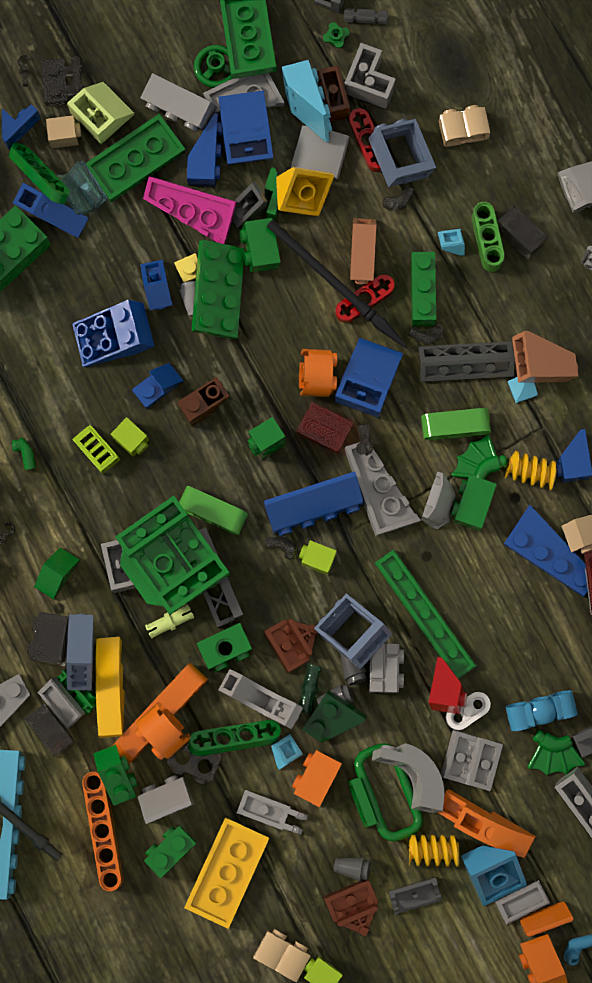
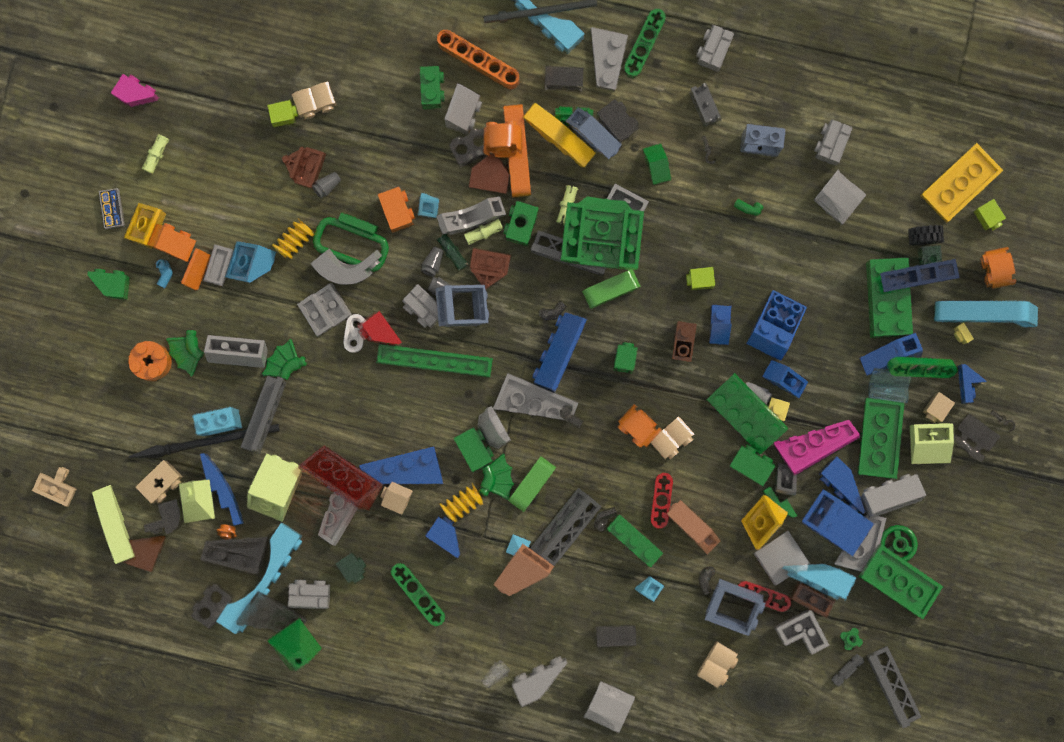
camera: 130 degrees right, 5 degrees up
light grey tile [37,676,86,729] -> none
lime slope [72,425,120,475] -> none
green brick [93,745,138,806] -> none
yellow plate [184,817,269,929] -> none
green beam [188,720,281,756] -> none
light grey hinge [237,790,308,835] -> none
black piece [267,220,407,348] -> none
clear red plate [296,402,354,454] -> none
lime brick [299,540,337,575] -> none
dark green wing [302,690,367,743] -> none
blue slope [335,338,403,418] -> none
dark grey hinge [388,877,442,914] -> none
orange slope [437,789,536,858] -> none
bright green beam [472,202,504,272] -> none
dark azure piece [506,690,578,731] -> none
none -> yellowish green pin [464,219,503,245]
none -> copper slope [469,153,510,194]
none -> tan brick [651,417,694,459]

